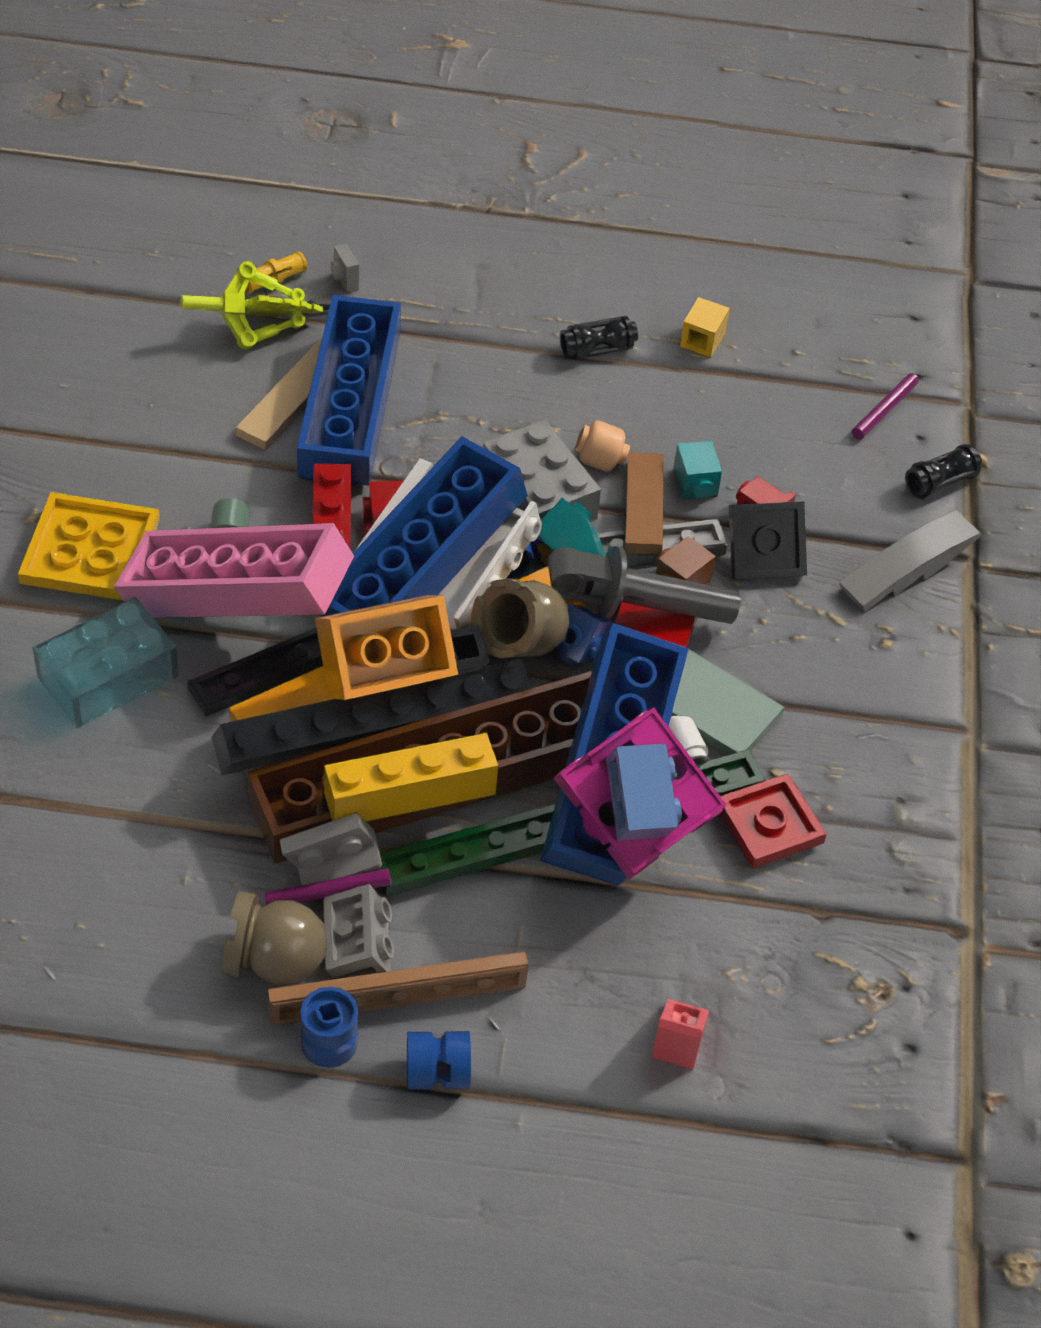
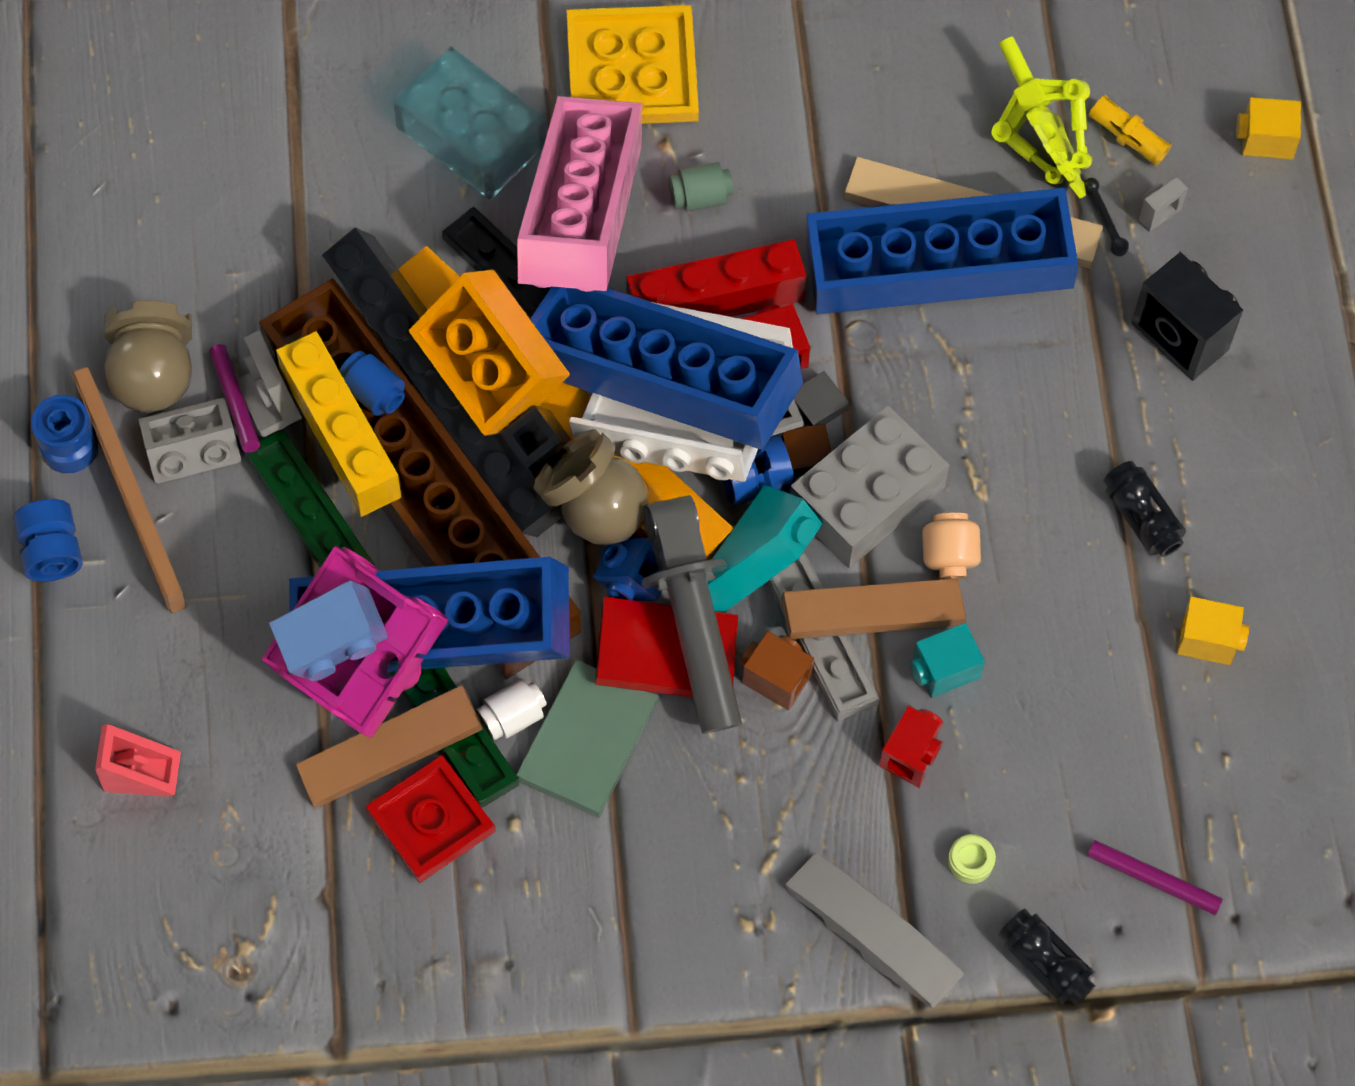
camera: 80 degrees right, 15 degrees up
black plate [729,501,807,579] -> none
none -> medium nougat tile [296,685,483,808]
none -> blue brick [339,351,405,416]
none -> yellowish green tile [948,835,996,884]
none -> black brick [1131,252,1243,381]
none -> yellow brick [1236,97,1301,159]

